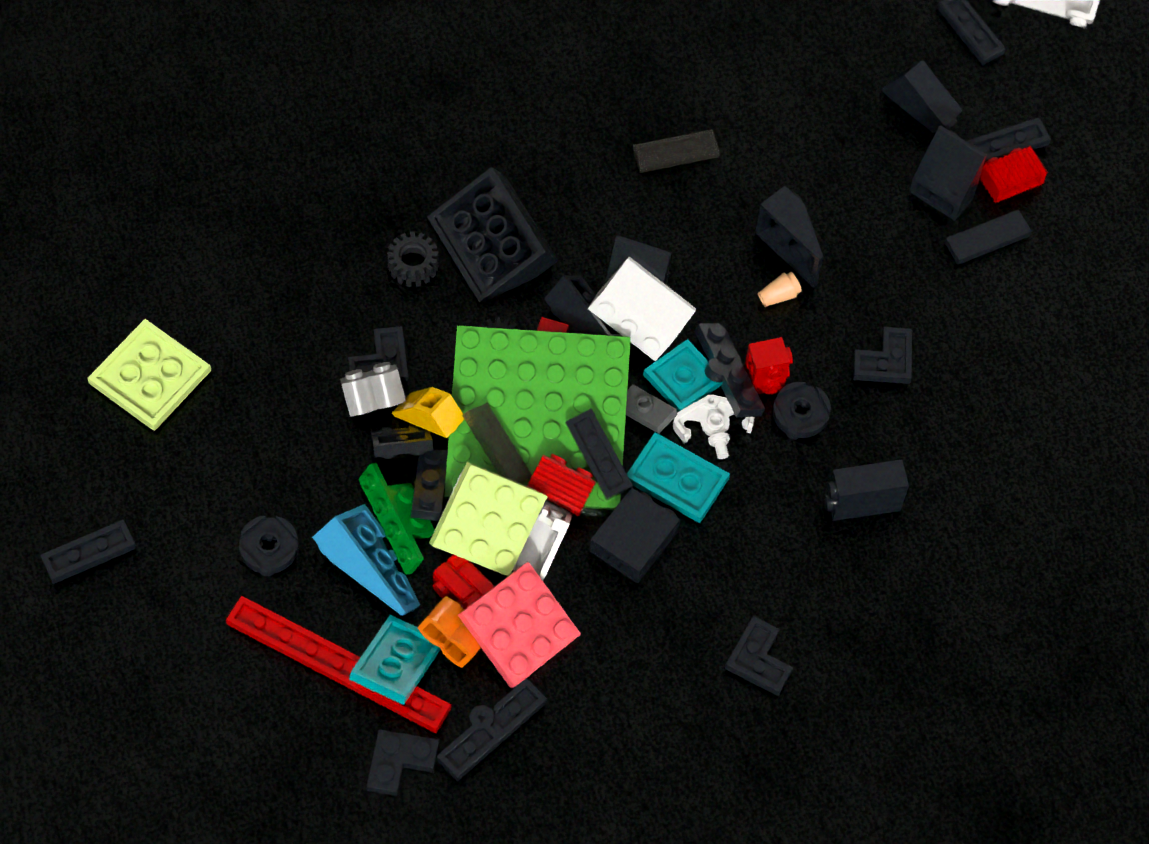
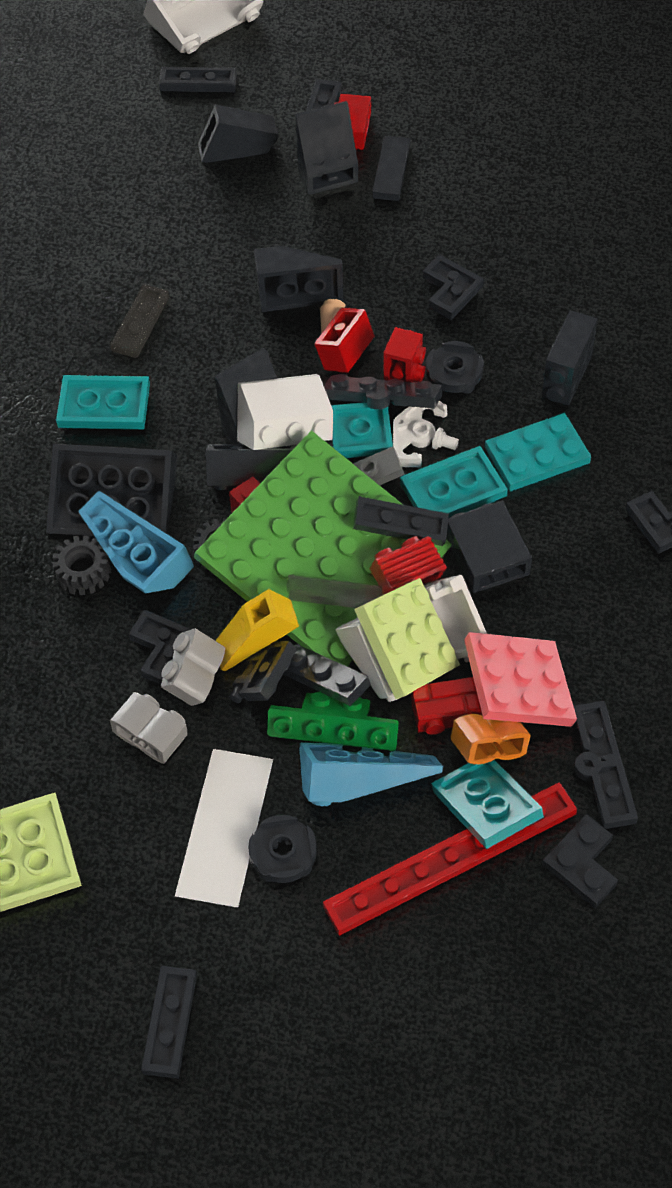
camera: 50 degrees left, 5 degrees down
none -> teal plate [56,375,150,429]
none -> dark azure wedge [78,491,194,593]
none -> light grey brick [110,692,187,764]
none -> white sticker [175,749,273,908]
none -> red brick [314,307,375,373]
none -> teal plate [485,413,591,491]

